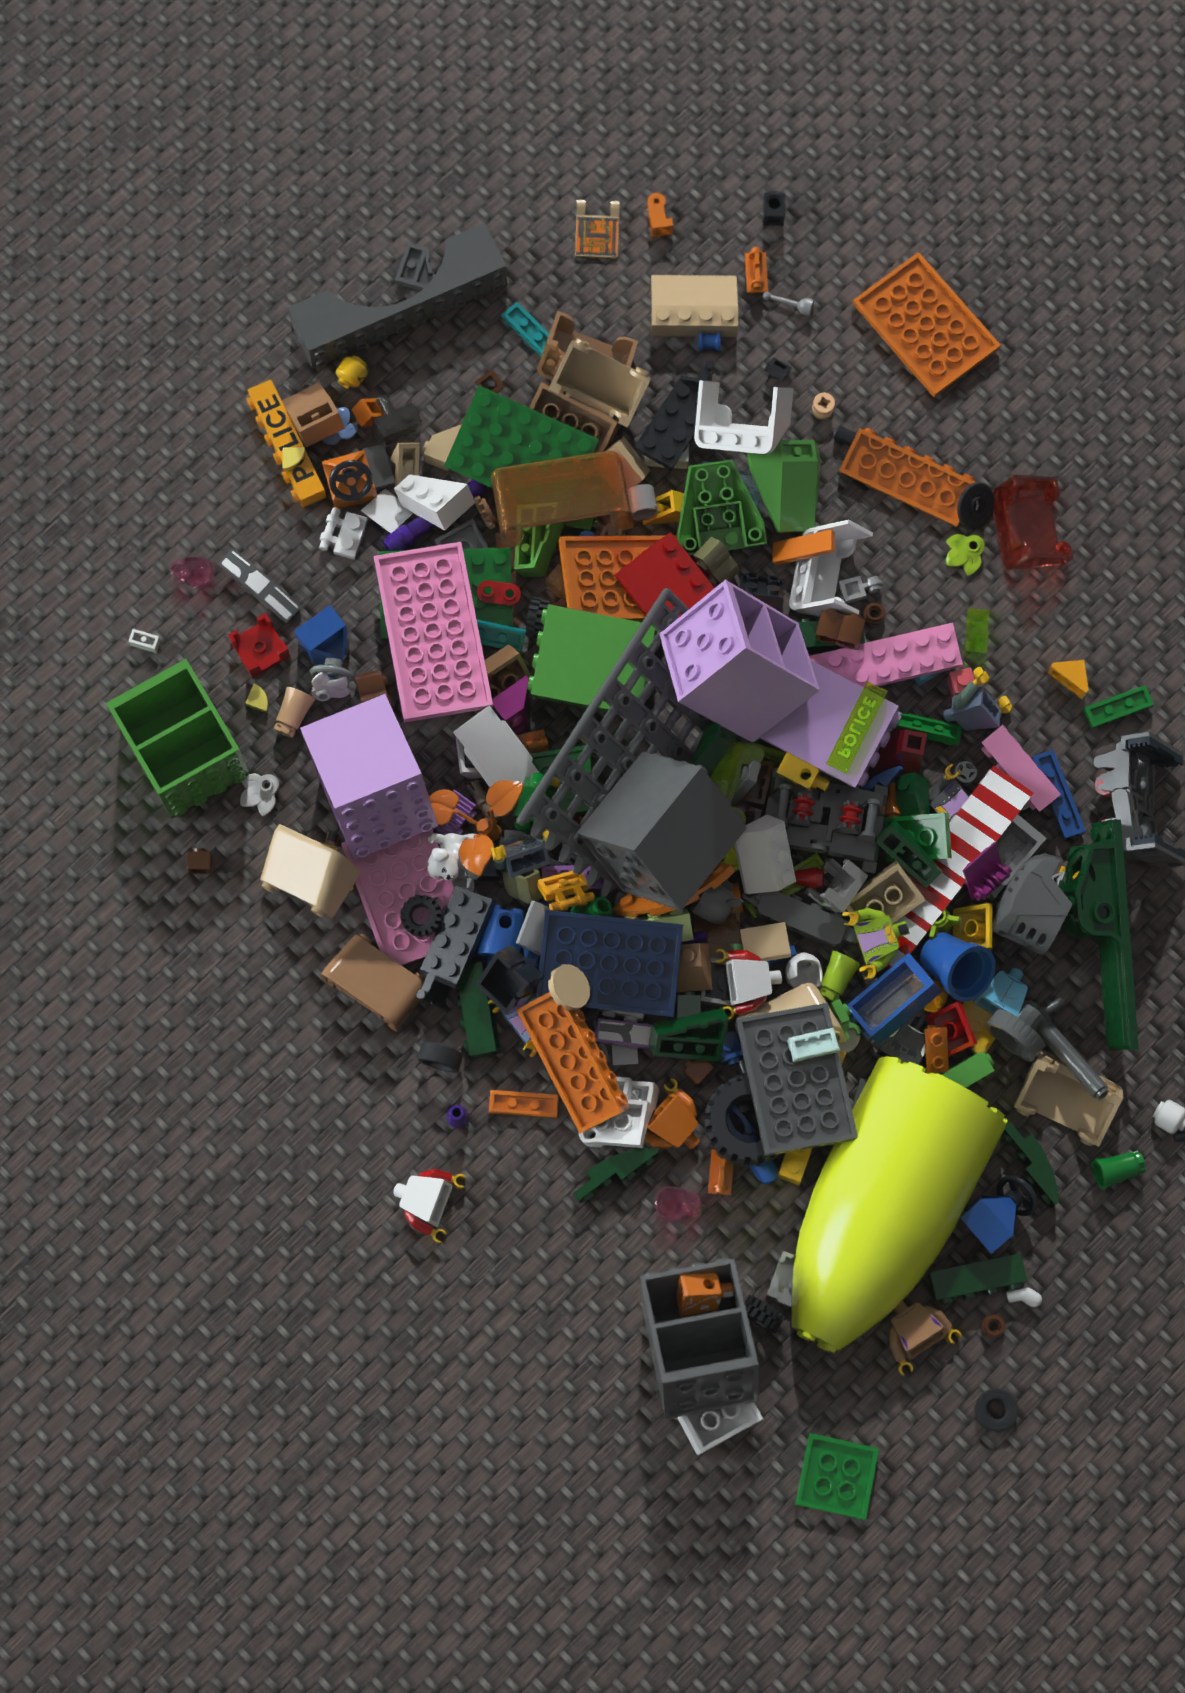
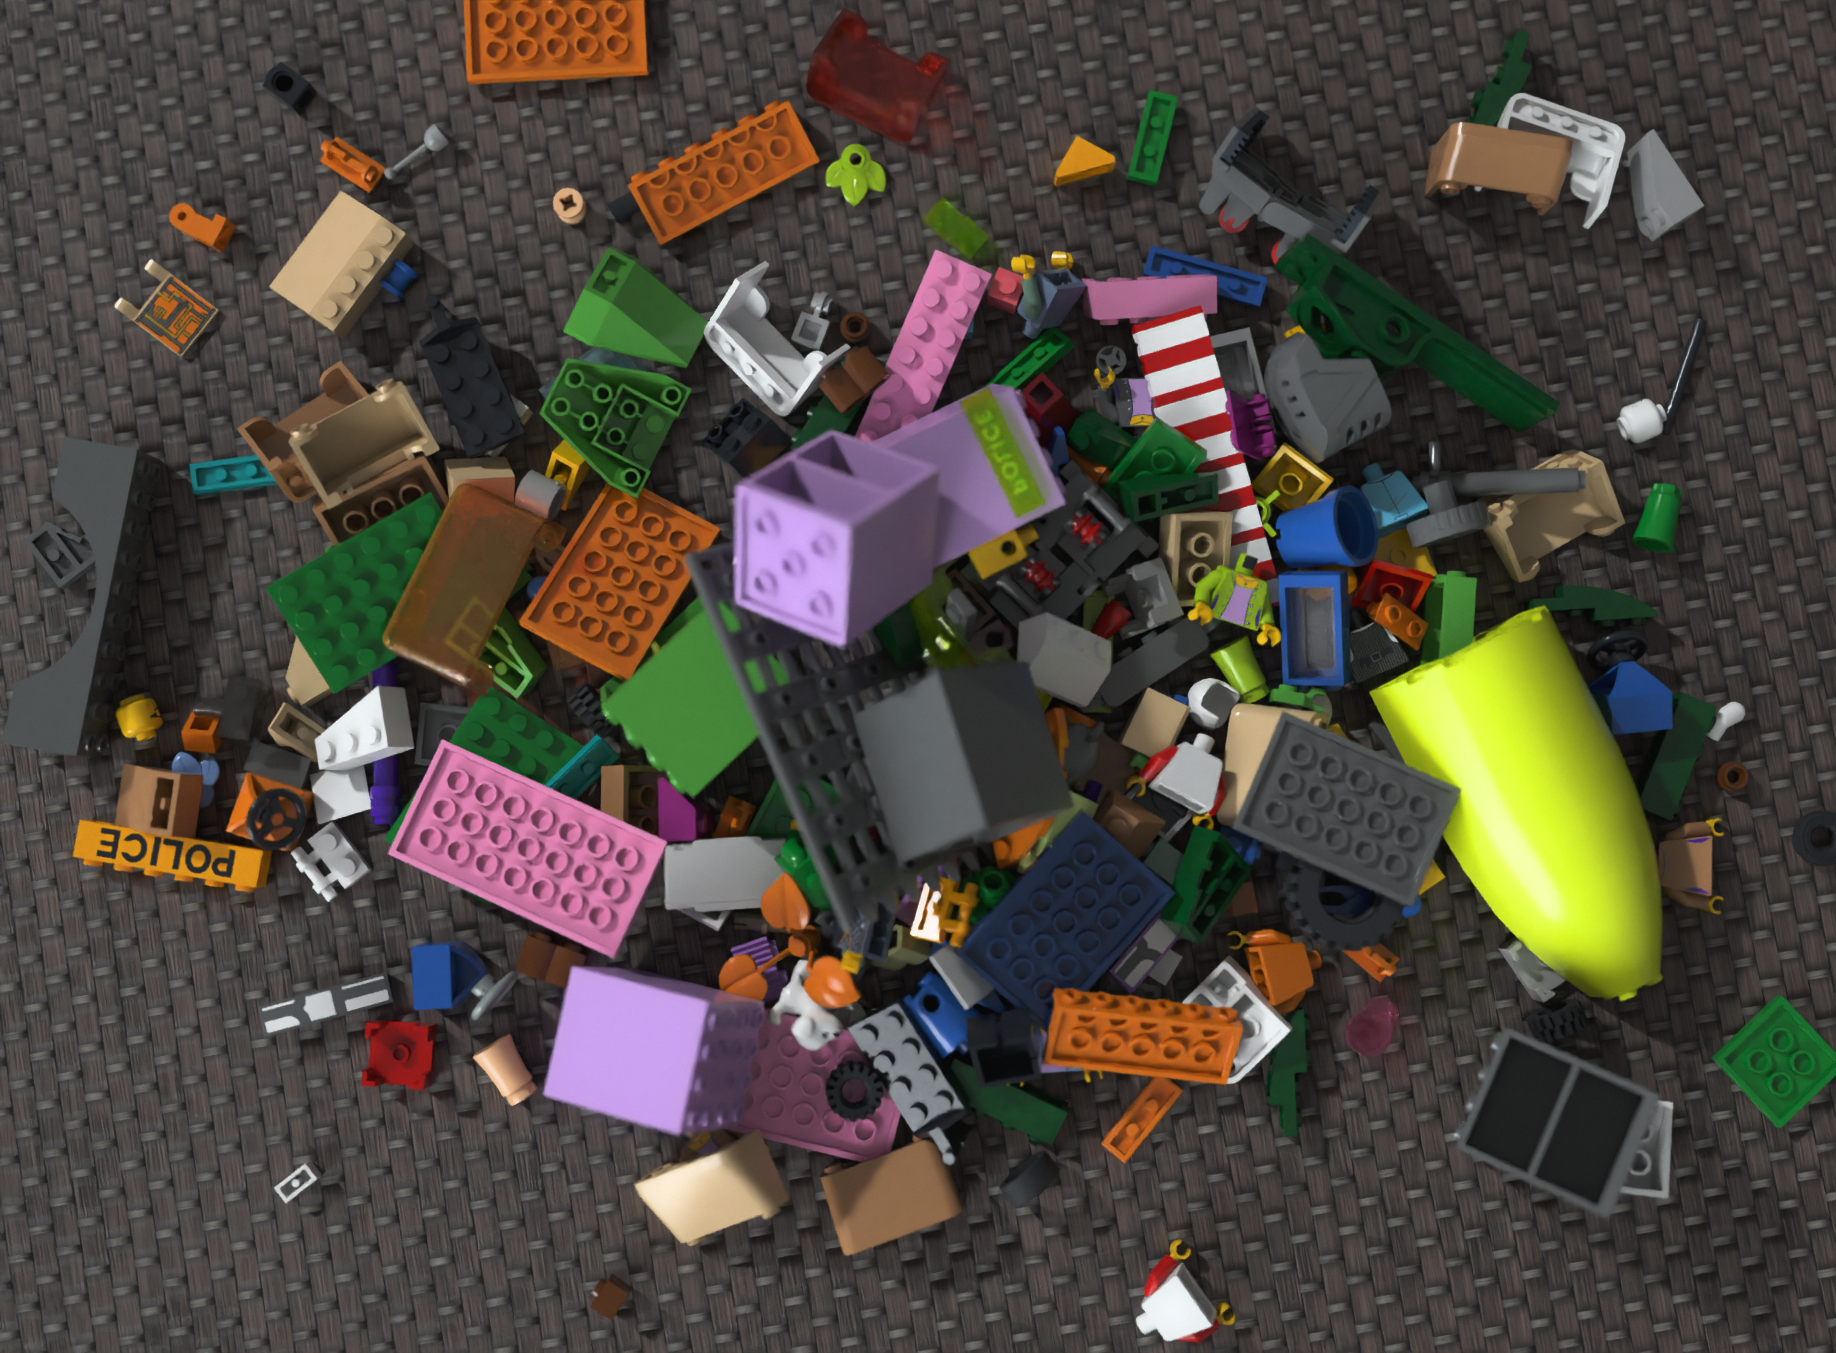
camera: 55 degrees left, 10 degrees up
bright green container [106,659,249,818] -> none
clear pink hair [170,557,214,589] -> none
white plate [240,773,279,816] -> none
light yellow tile [245,684,268,713] -> none
light yellow tile [283,447,305,471] -> none
white plate [312,672,352,701] -> none
dark purple cone [446,1105,469,1128] -> none
medium nougat gear [474,496,497,529] -> none
reddish brown plate [475,369,506,394] -> none
red plate [477,580,521,607] -> none
tan tile [548,964,590,1011] -> none
red slope [614,532,715,618] -> none
orange torso [676,1273,733,1317] -> none
olive brick [693,537,740,587] -> none
white windscreen [694,381,794,454] -> none
black plate [764,357,793,381] -> none
orange tile [773,529,835,565] -> none
light aqua plate [787,1028,840,1062] -> none
black wheel [957,482,995,530] -> none

